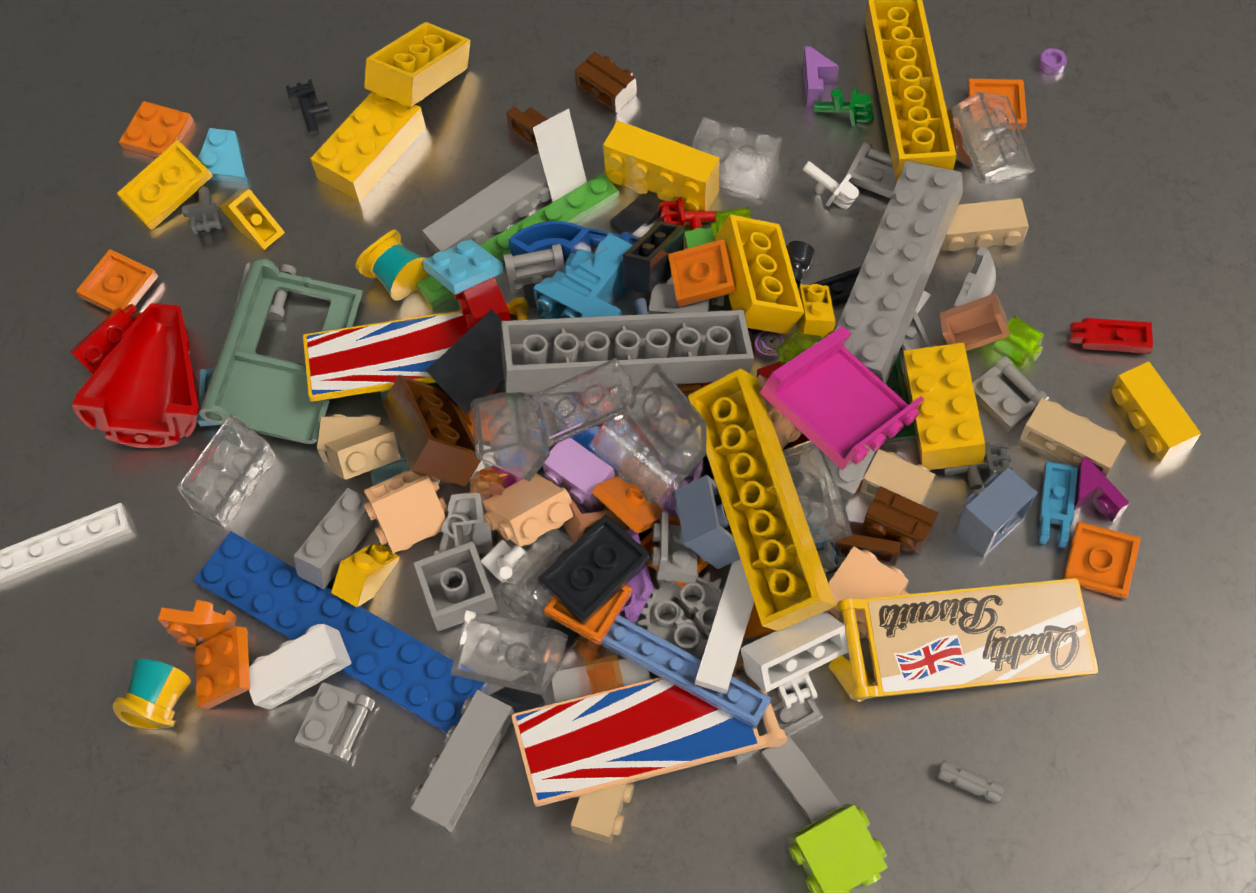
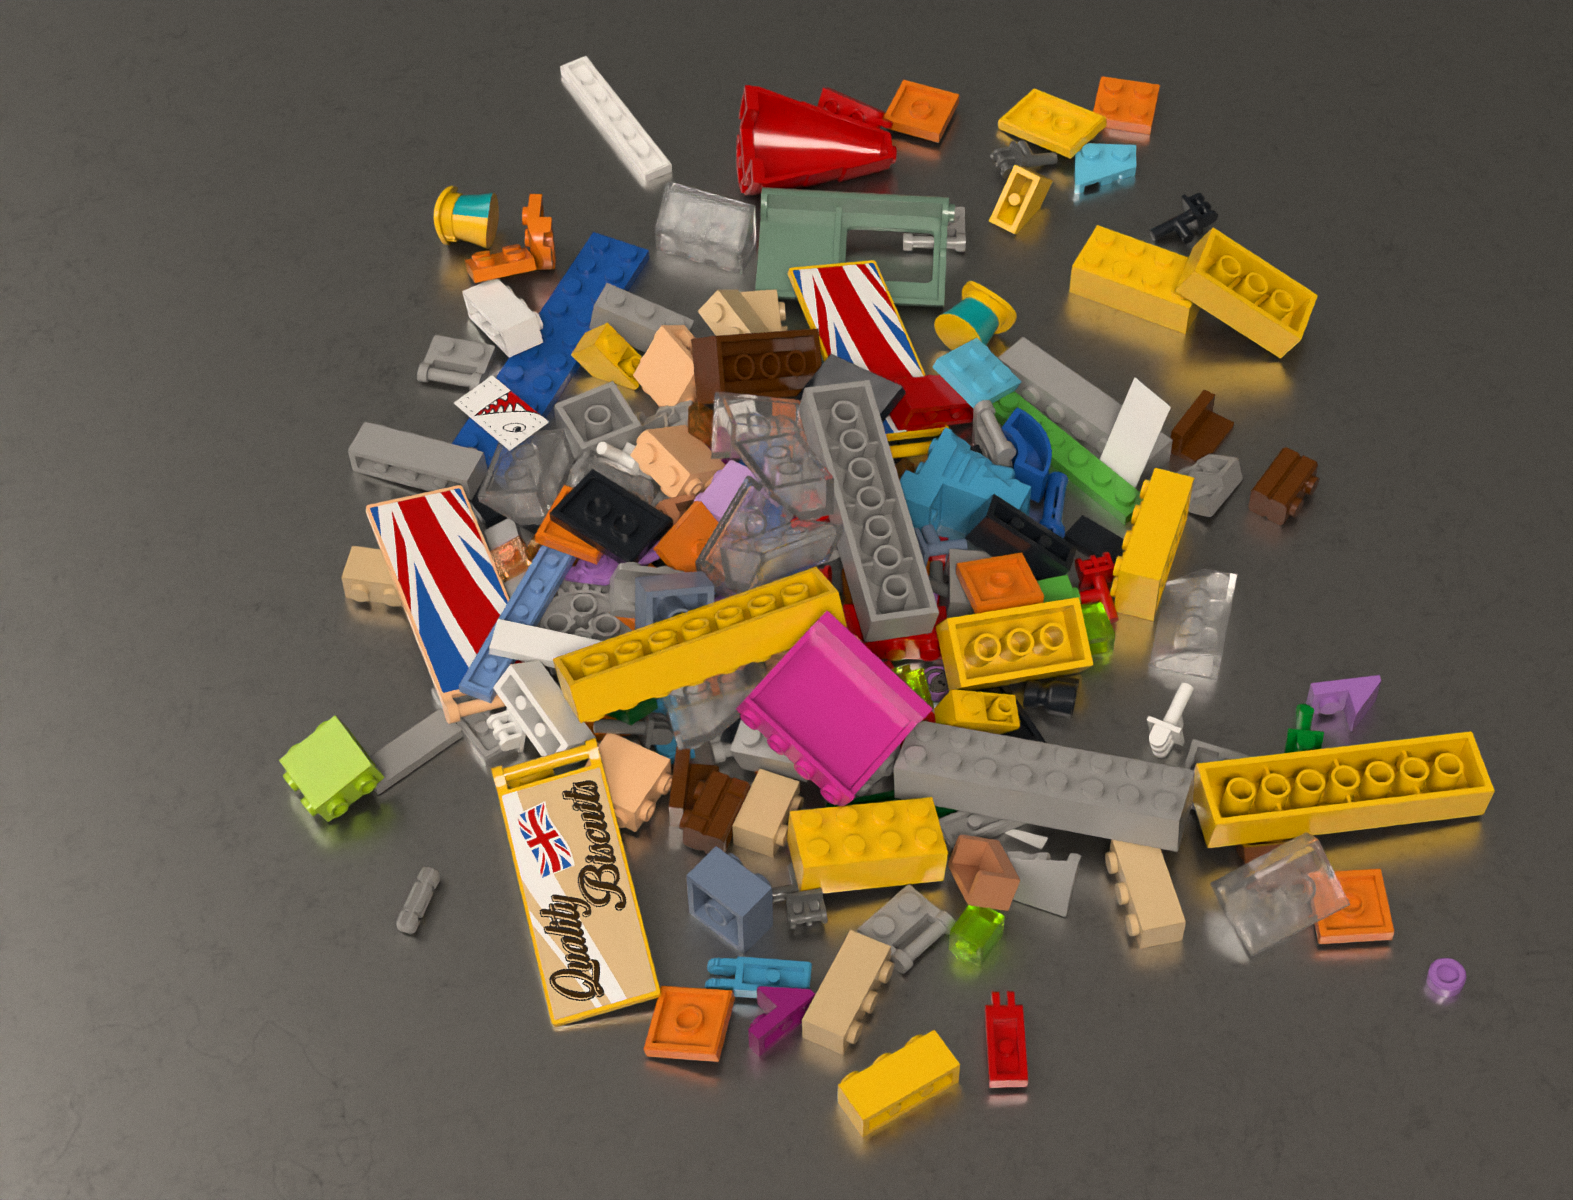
camera: 80 degrees right, 10 degrees down
none -> white sticker [454,376,549,451]
none -> light grey slope [1176,454,1243,517]

